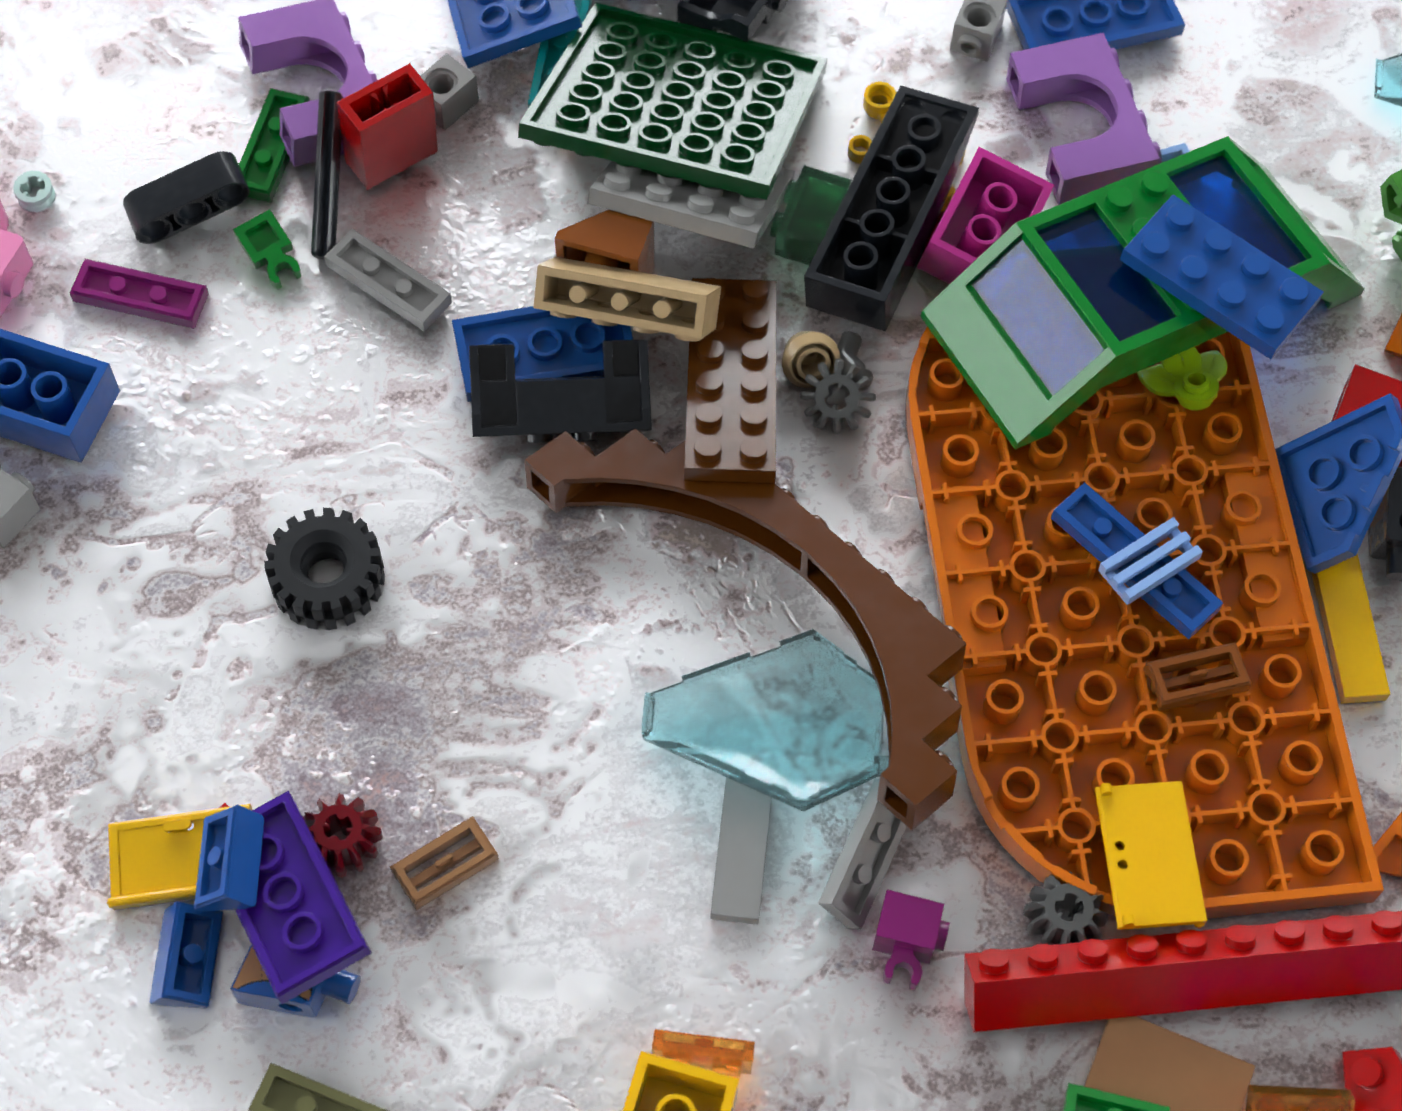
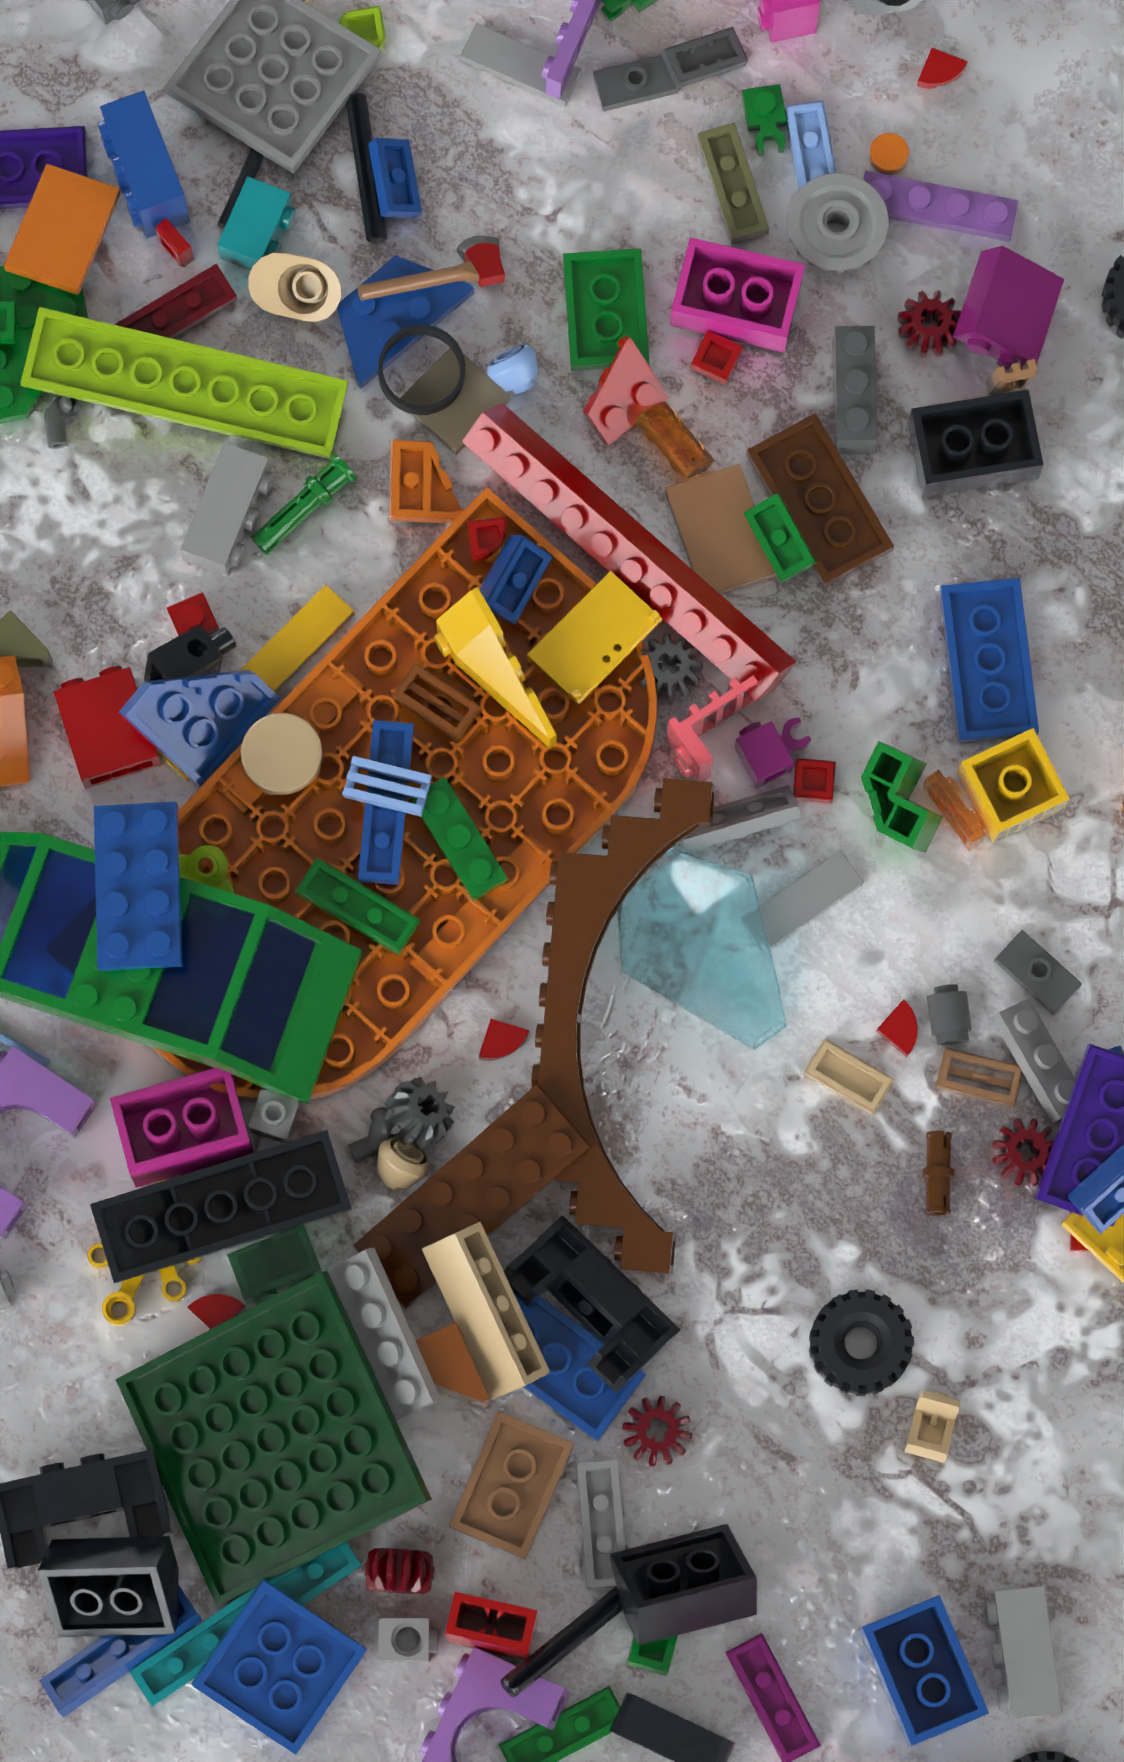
camera: 130 degrees left, 15 degrees up
none -> red tile [187,1294,246,1330]
none -> tan tile [241,713,323,795]
none -> light grey bracket [248,1089,299,1143]
none -> green tile [295,857,421,956]
none -> dark red gear [364,1548,435,1594]
none -> green plate [410,777,508,902]
none -> yellow wedge [433,587,557,748]
none -> medium nougat plate [449,1411,574,1560]
none -> red tile [467,516,507,564]
none -> blue slope [479,535,553,625]
none -> red tile [479,1019,529,1061]
none -> black slope [610,1524,757,1645]
none -> dark red gear [622,1396,692,1467]
none -> coral plate [666,675,758,781]
none -> red tile [793,758,836,803]
none -> tan tile [803,1038,895,1116]
none -> green brick [861,741,943,853]
none -> red tile [876,999,918,1057]
none -> tan bracket [905,1391,961,1463]
none -> reddish brown pin [922,1131,955,1216]
none -> dark grey brick [927,984,972,1045]
none -> light grey plate [991,998,1076,1124]
none -> dark grey plate [994,930,1082,1015]

